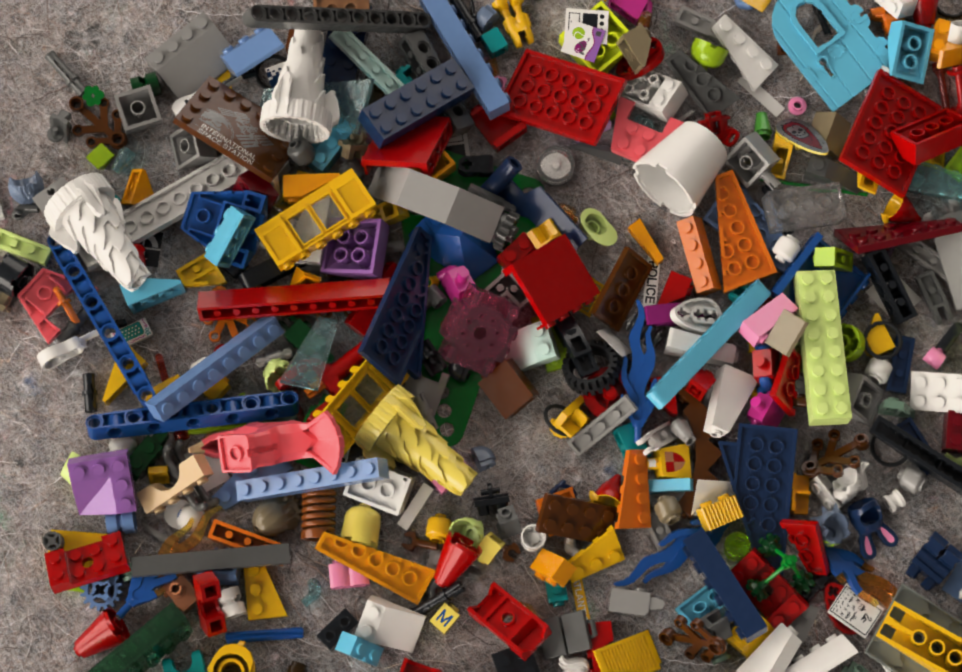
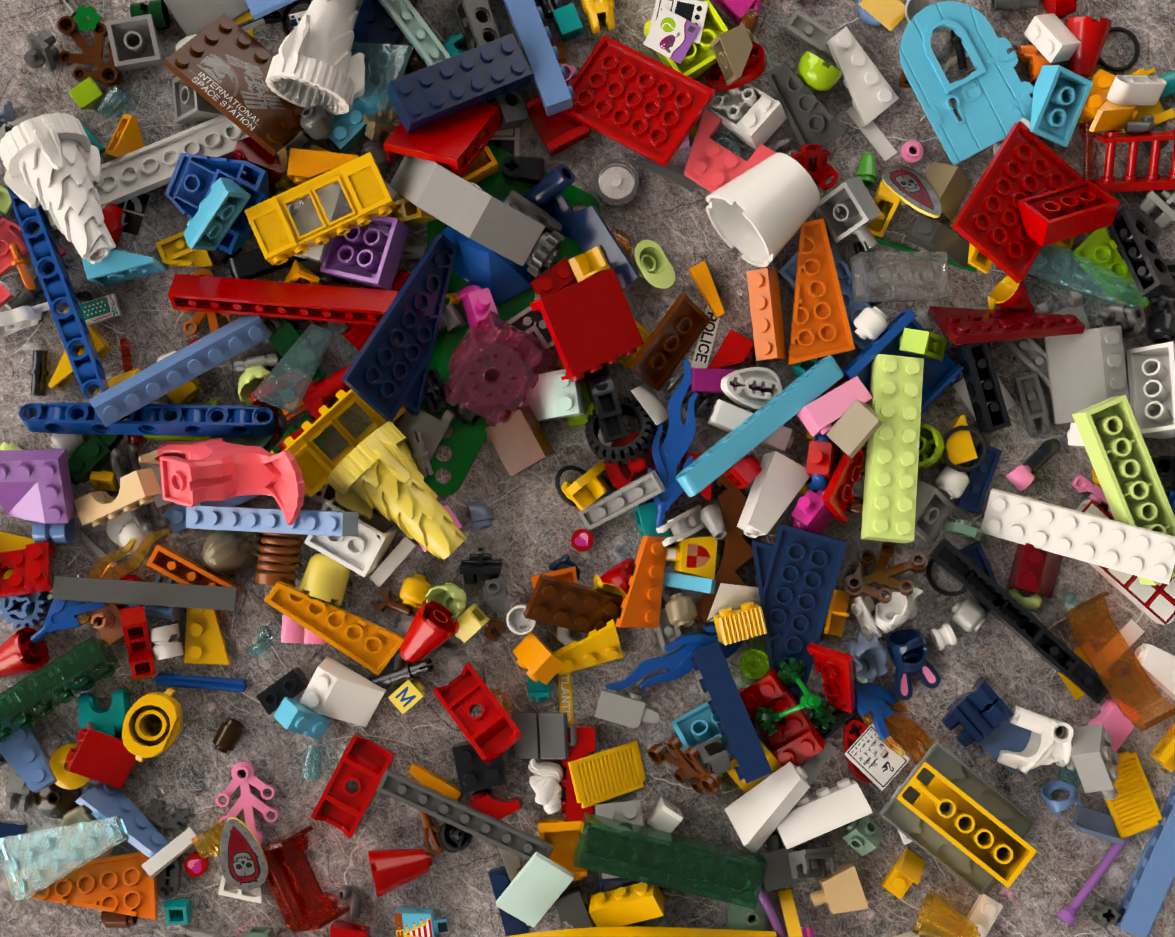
camera: 10 degrees right, 10 degrees up
none -> red tile [571,529,594,551]

